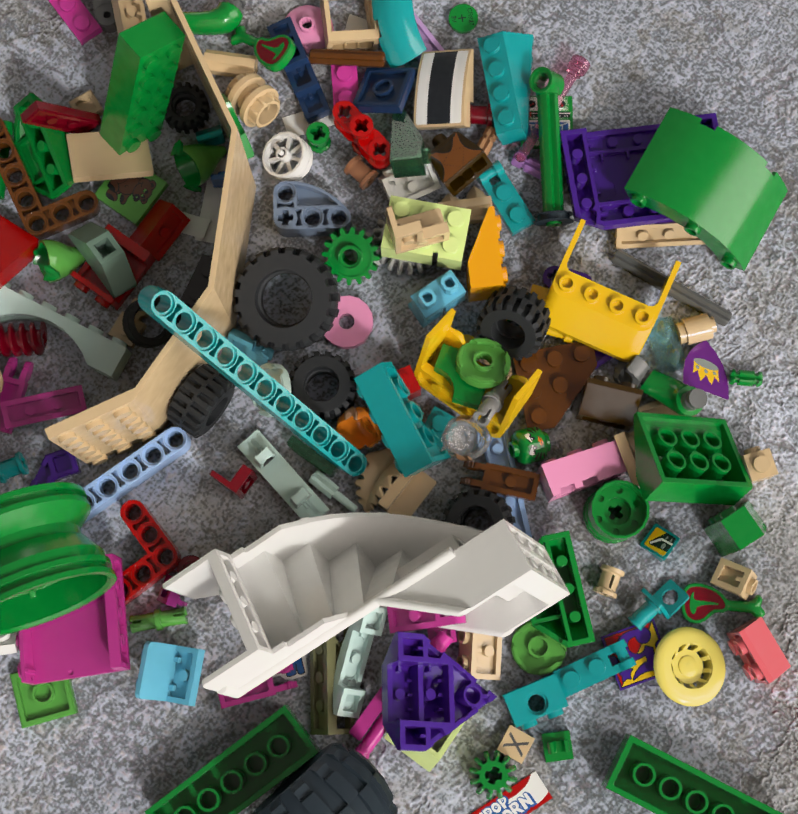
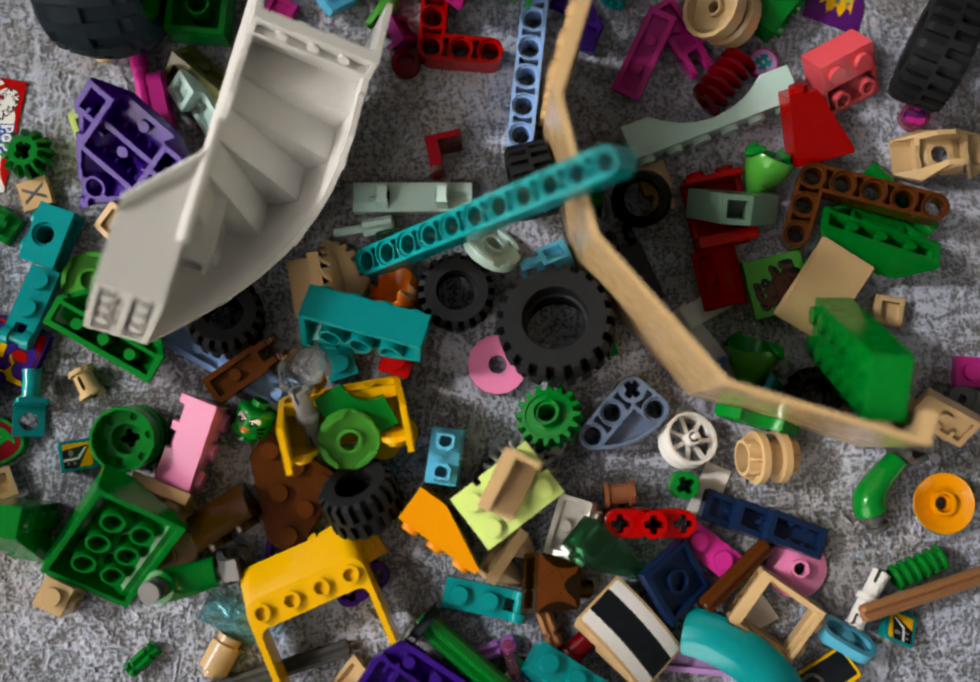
camera: 125 degrees right, 5 degrees up
dark red tile [20,100,101,133] -> none
tan axle [204,49,258,78] -> none
green piece [230,25,296,72] -> none
dark purple sticker [683,340,729,401] -> none

